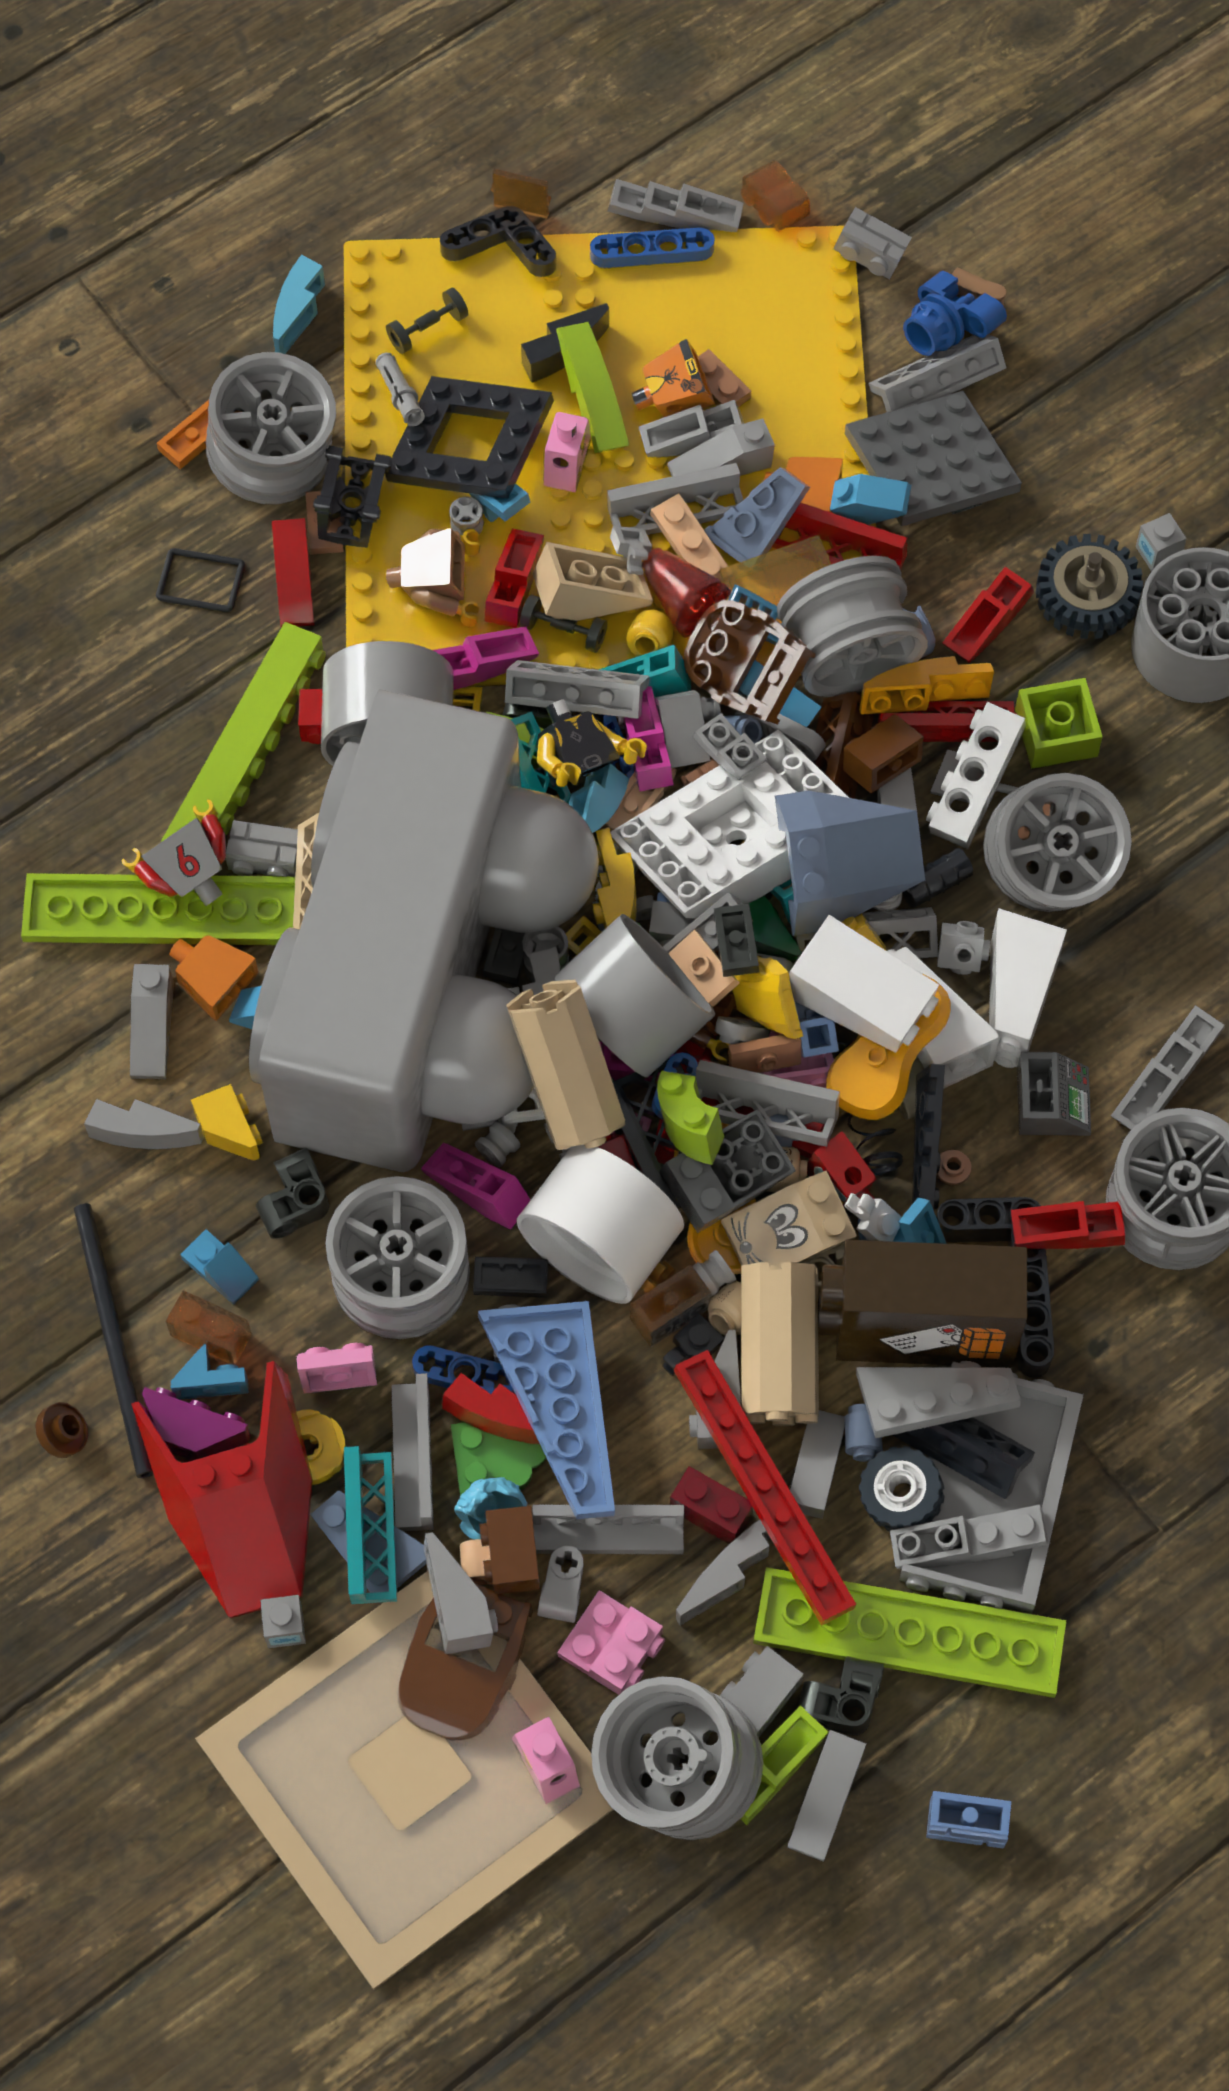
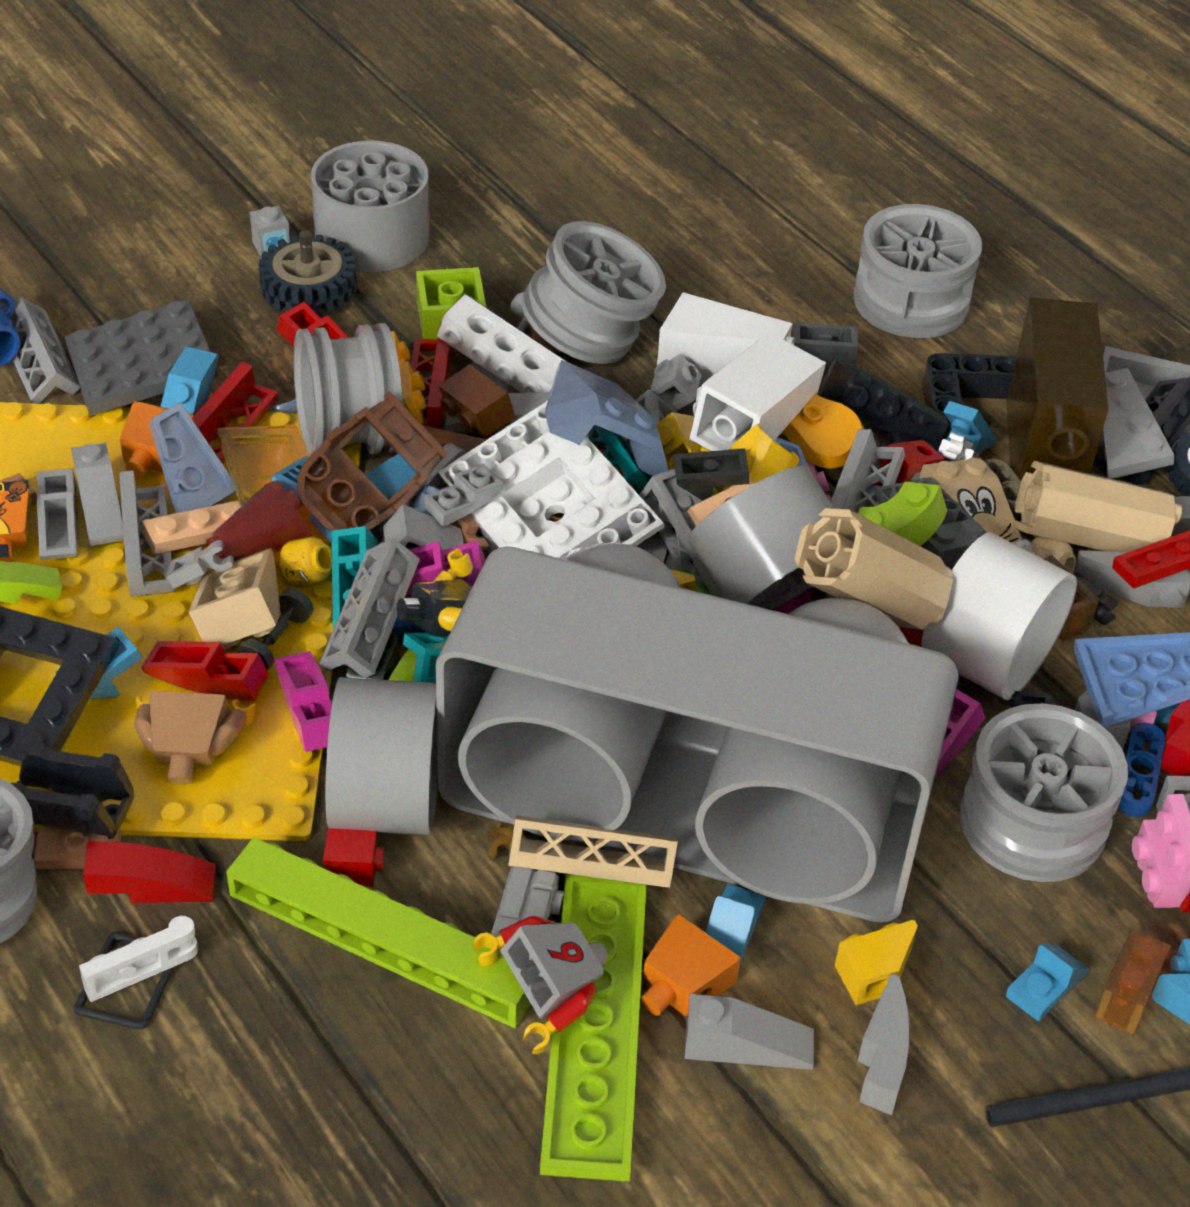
camera: 90 degrees left, 20 degrees down
pearl dark grey piece [256,1148,329,1239] -> none
light grey wheel [449,497,484,535] -> none
bright pink torso [544,412,591,493] -> none
sand blue brick [844,1404,883,1462] -> none
red slope [1011,1201,1126,1249] -> none
light grey slope [1111,1005,1225,1130] -> none
none -> white plate [79,916,198,1002]

